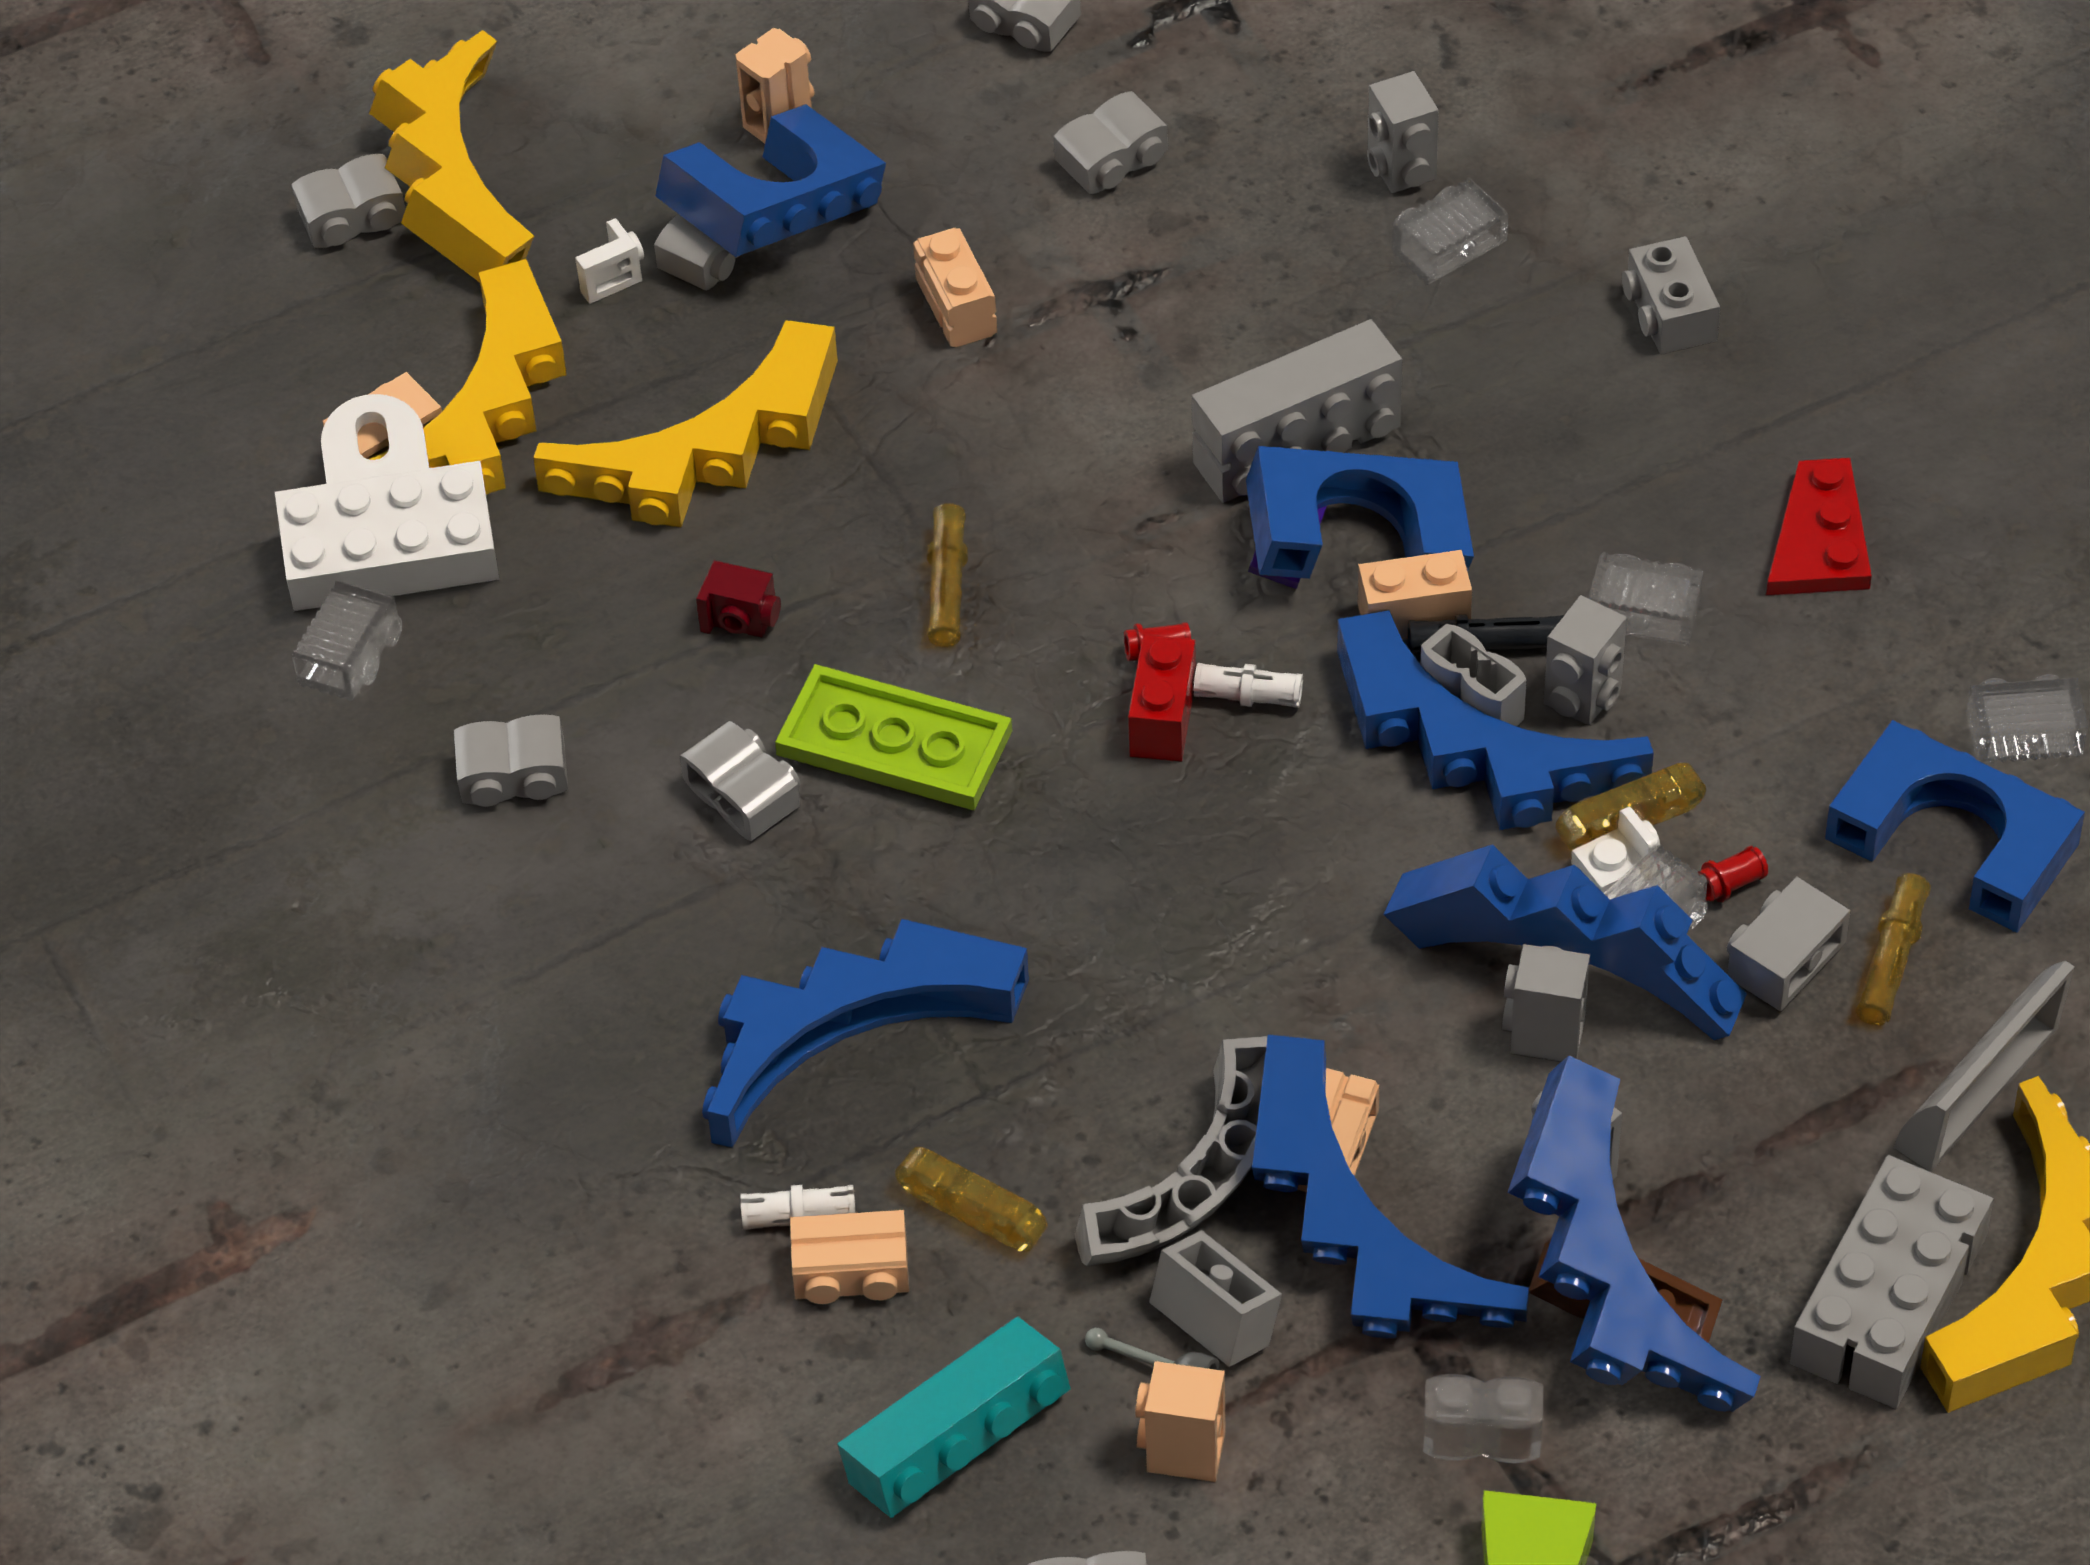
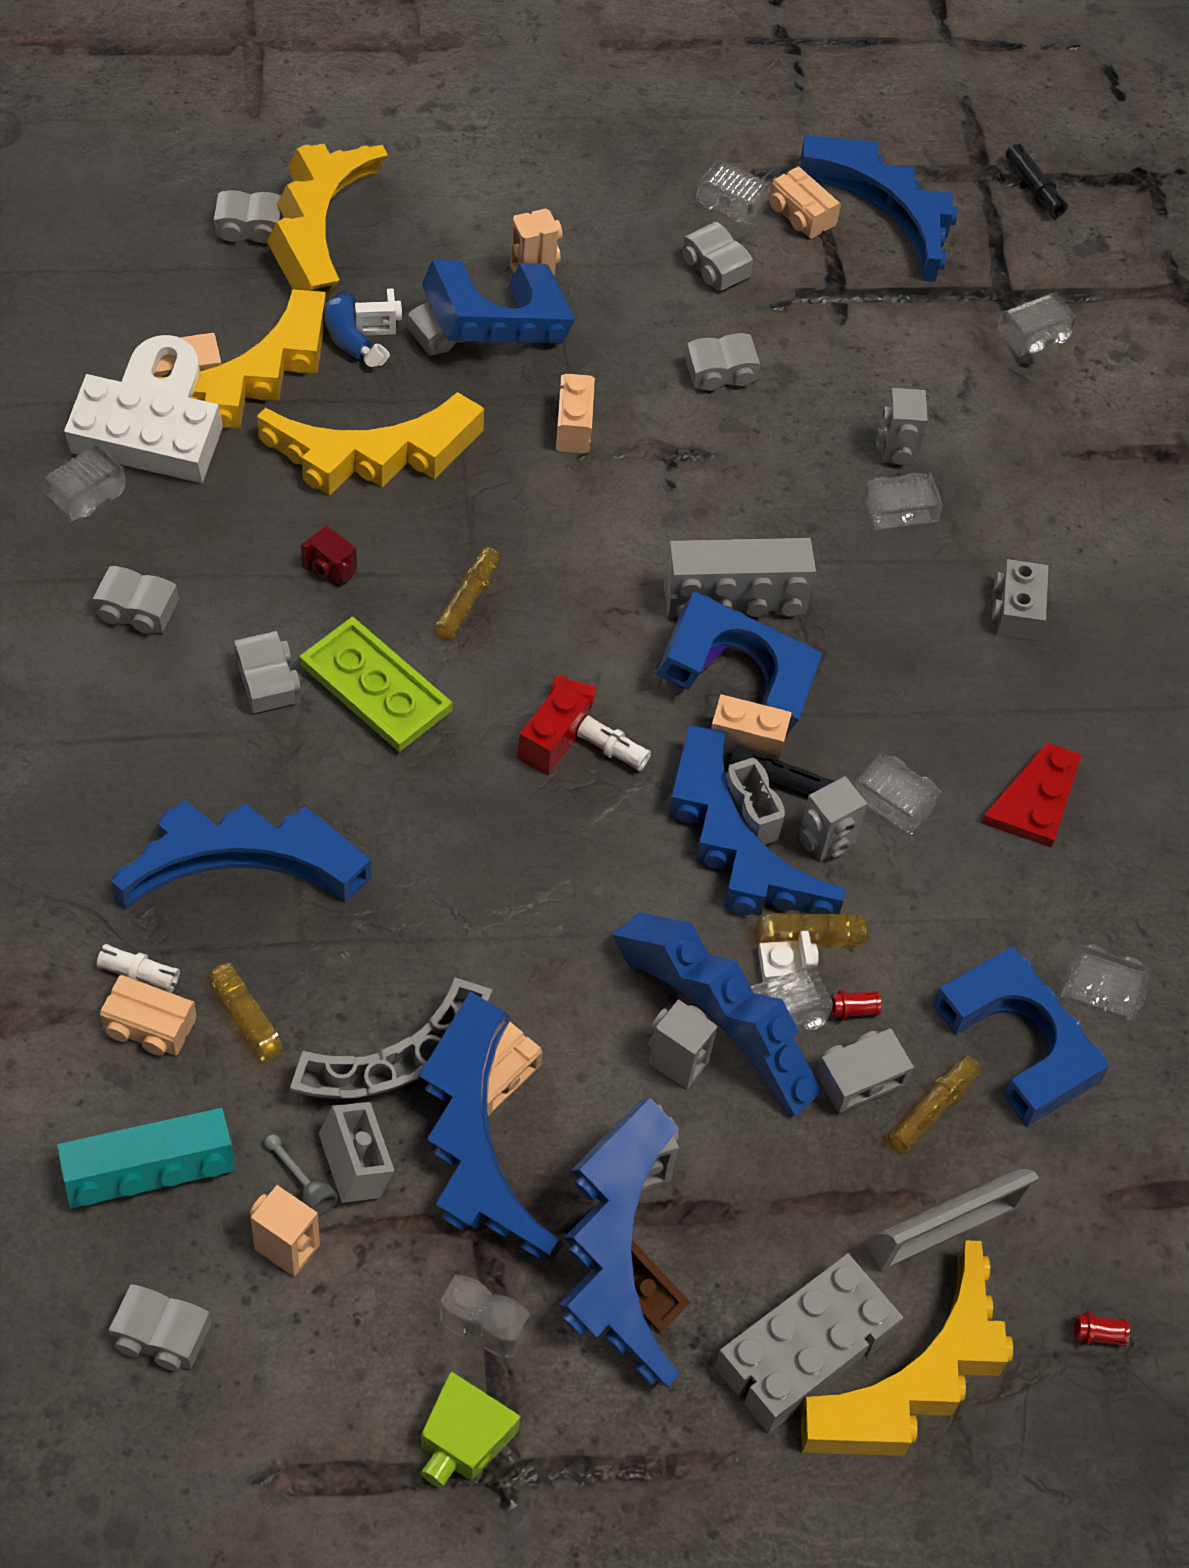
camera: 15 degrees right, 5 degrees up
none -> blue arm [324,291,390,367]

